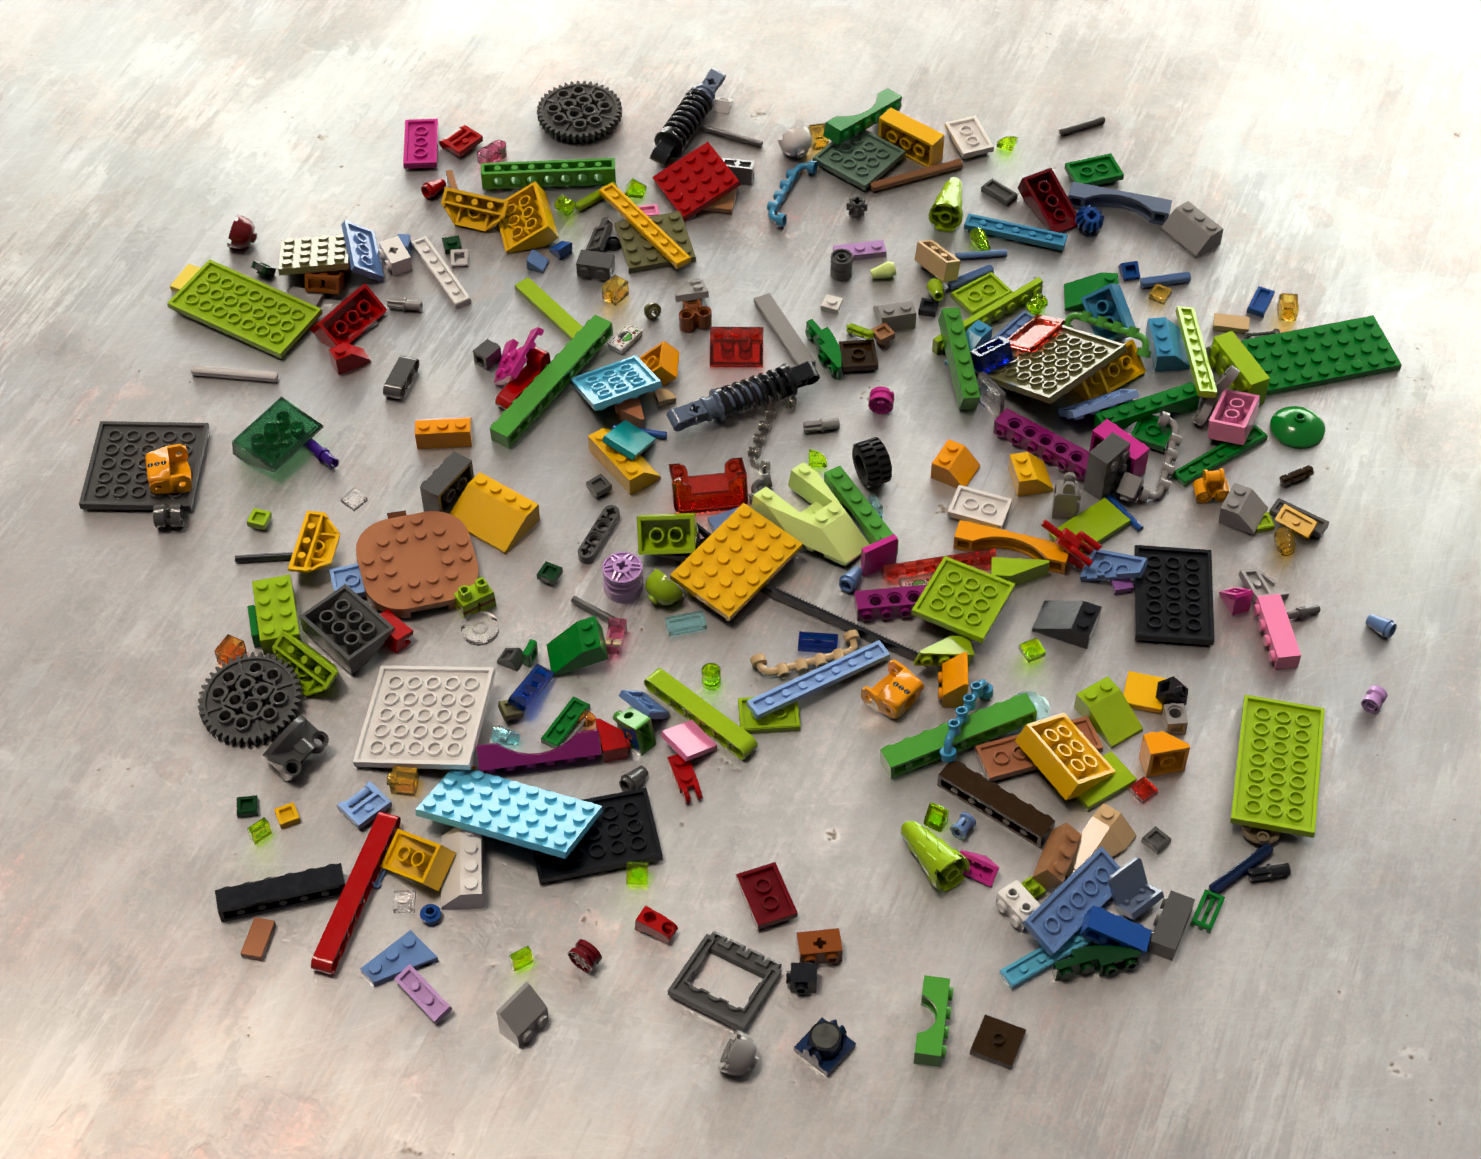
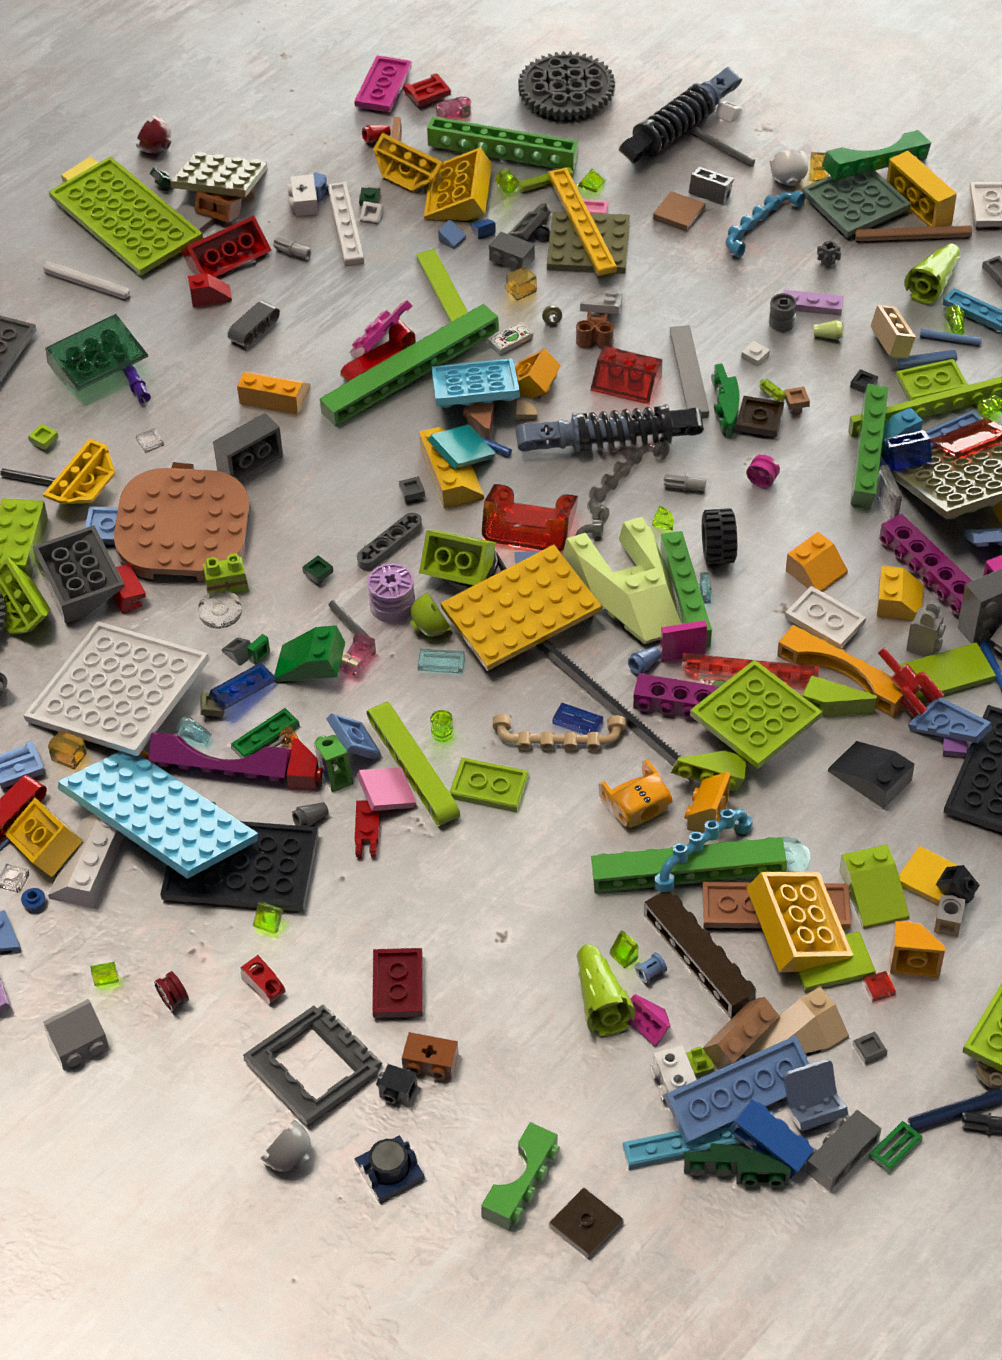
camera: 20 degrees right, 0 degrees up
medium blue plate [341,220,384,282] -> none
yellow slope [450,472,540,554] -> none
dark grey brick [473,339,501,371] -> none
red plate [652,141,741,221] -> none
light blue plate [746,640,890,720] -> none
light grey slope [873,301,916,331] -> none
lime cone [926,278,944,301] -> none
clear neon green plate [1019,637,1046,663] -> none

